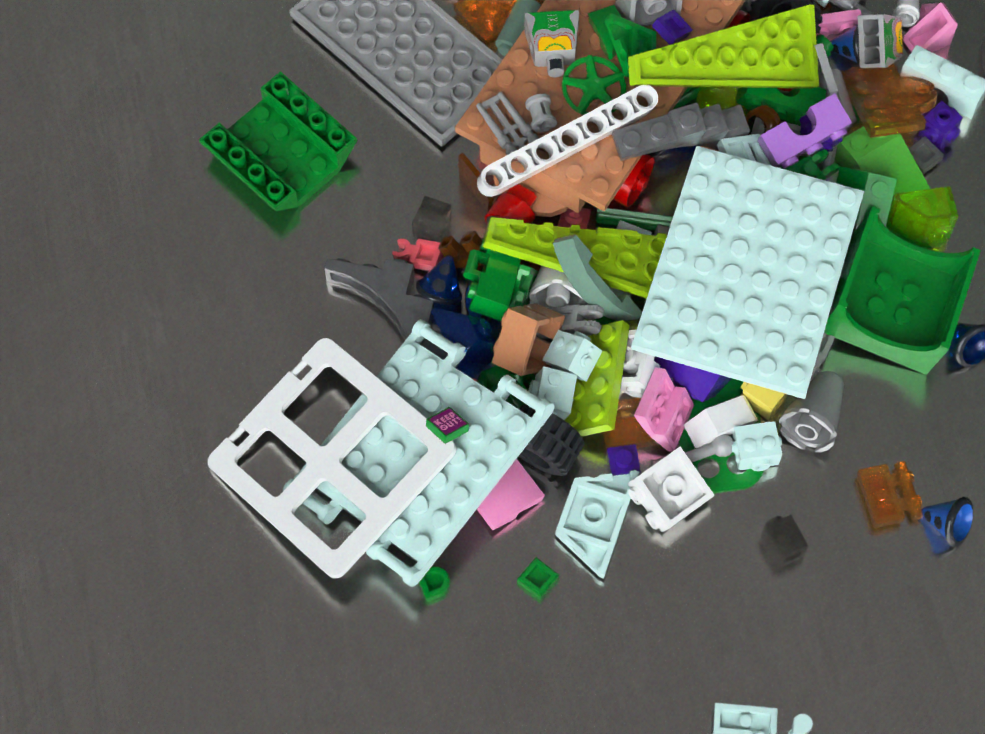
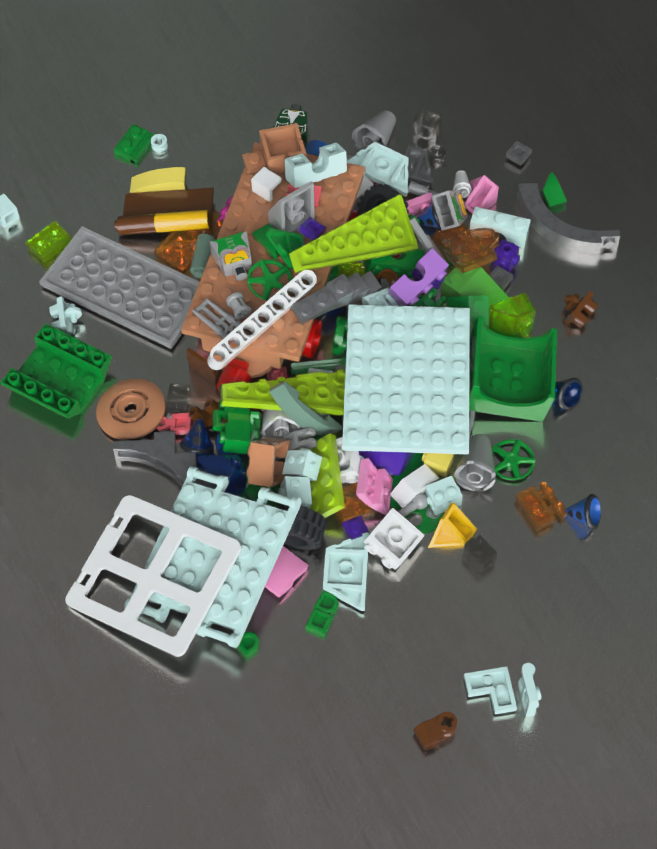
camera: 15 degrees left, 5 degrees down
tile [426,407,469,444] -> none
none -> light aqua hips [49,296,82,335]
none -> nougat piece [96,378,166,440]
none -> green tile [313,590,339,615]
none -> green plate [332,316,348,356]
none -> yellow slope [428,503,477,548]
none -> green wheel [492,439,535,481]

